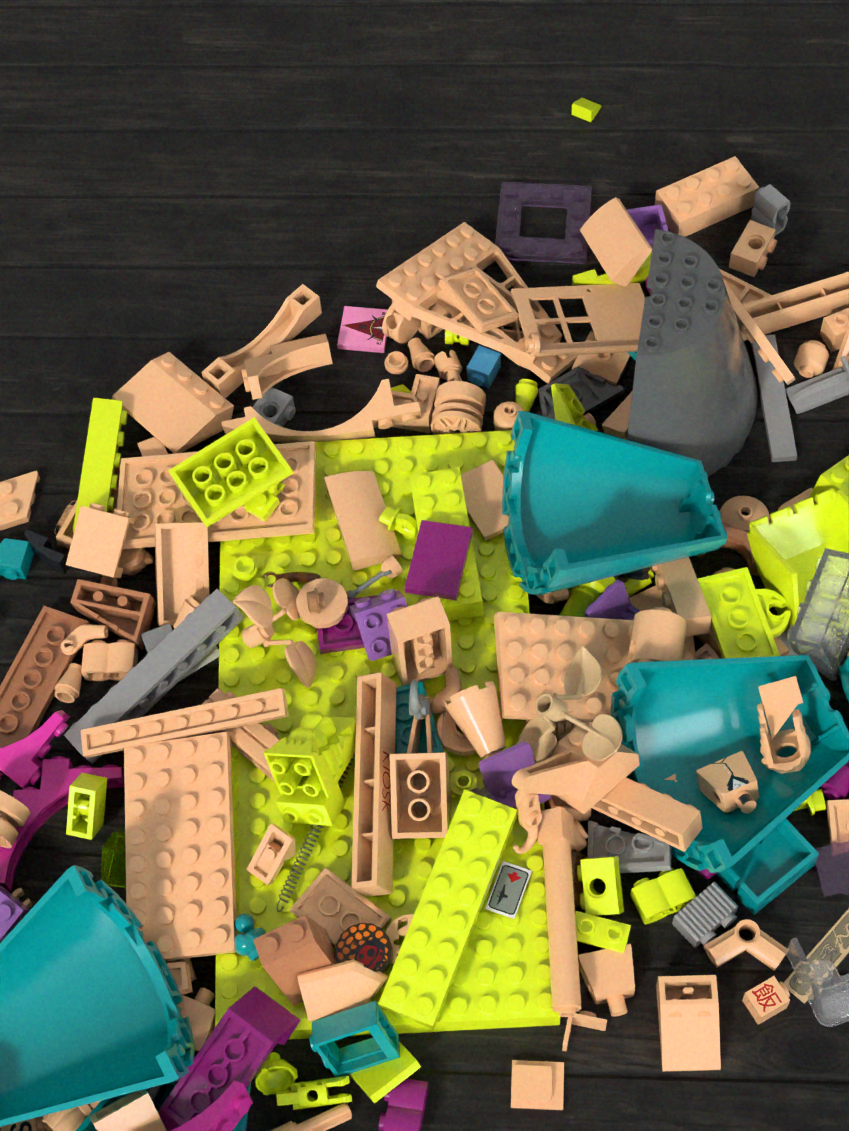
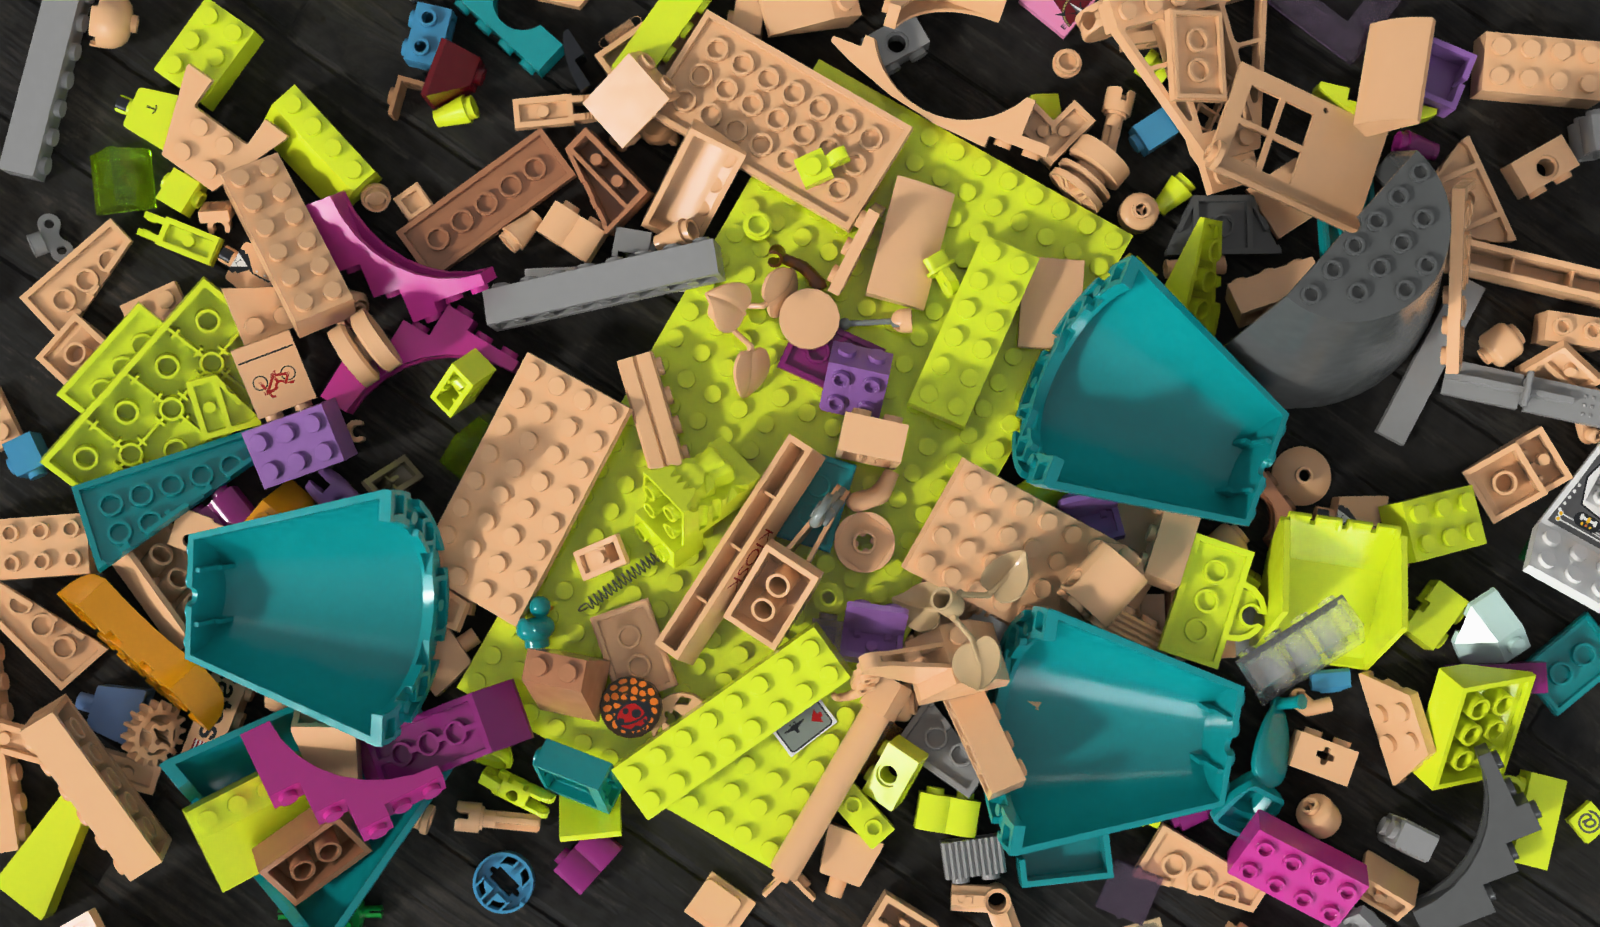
camera: 25 degrees right, 25 degrees up
light nougat arm [61,624,108,655] -> none
light nougat plate [81,688,289,757] -> none
neon yellow slope [168,417,294,528] -> none
light nougat tile [297,959,388,1022] -> none
medium nougat plate [307,588,325,614] -> none
magenta tile [404,520,473,601] -> none
light nougat cone [408,338,435,372] -> none
light nougat cone [444,681,506,758] -> none
light nougat torso [696,751,759,814] -> none
light nougat piece [757,702,811,774] -> none
light nougat slope [758,676,803,739] -> none
none -> light nougat hinge [512,94,598,131]
none -> light nougat wing [827,203,886,296]

